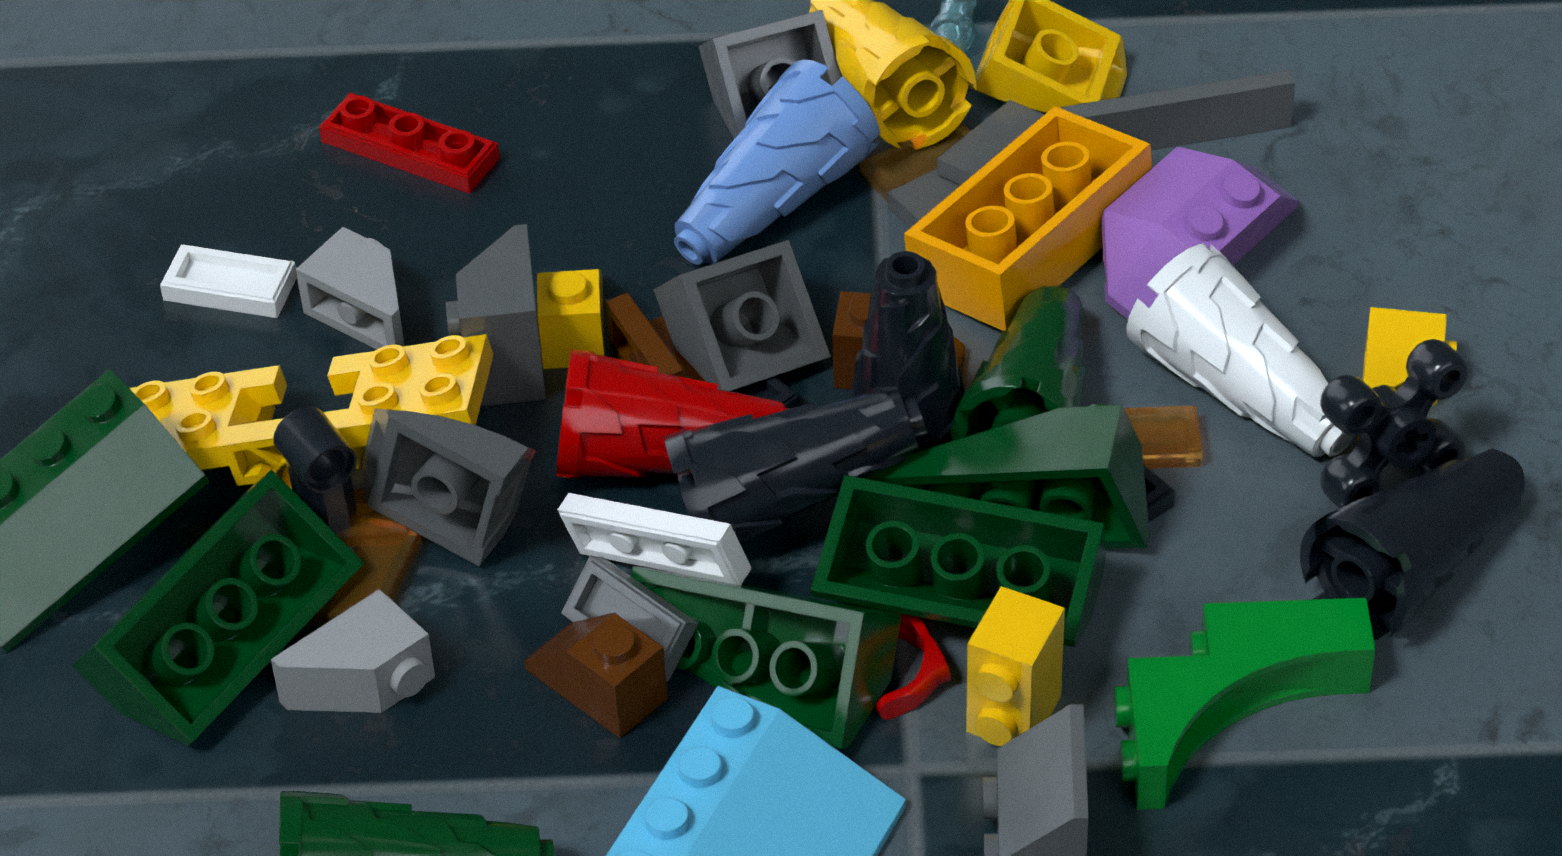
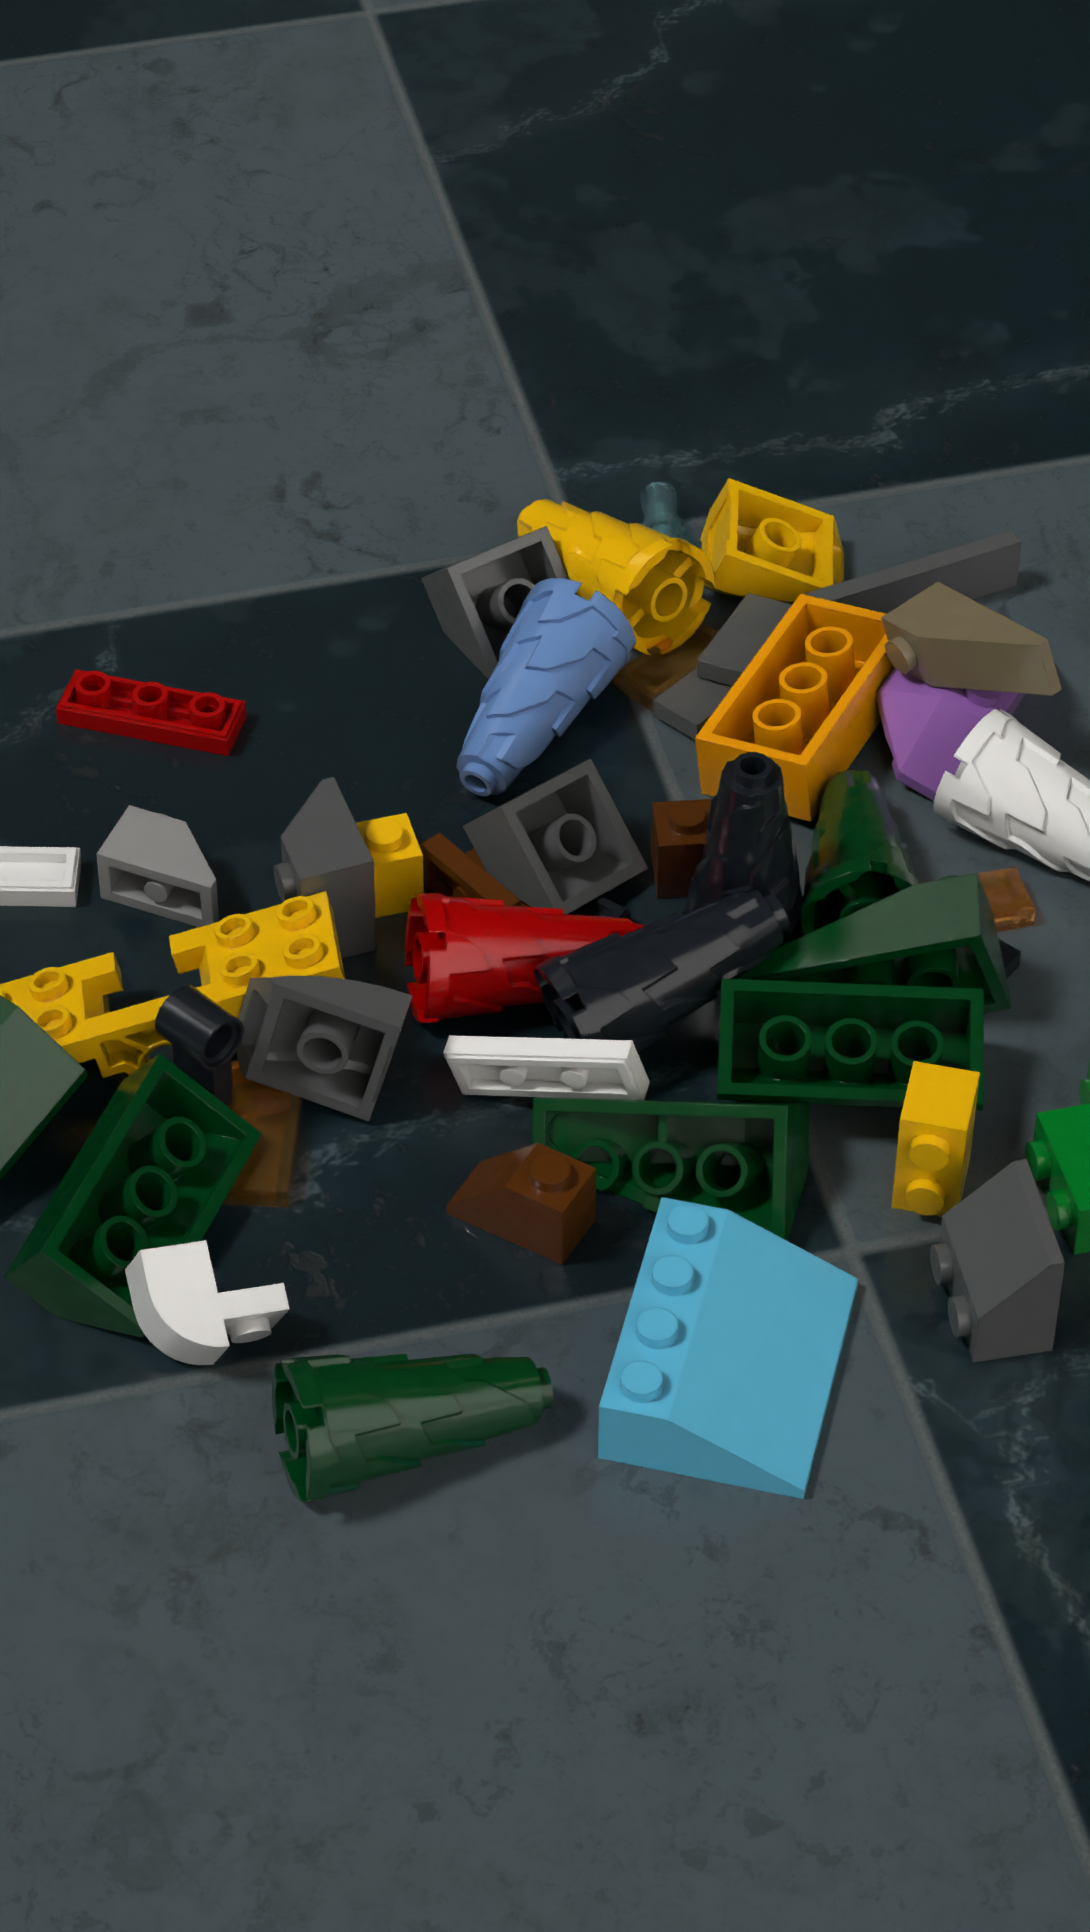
camera: 15 degrees left, 0 degrees up
light grey slope [271,589,435,713] -> none
dark grey tile [561,555,698,681] -> none
red cap [873,608,951,720] -> none
none -> white brick [125,1240,290,1365]
none -> dark tan slope [881,582,1062,696]

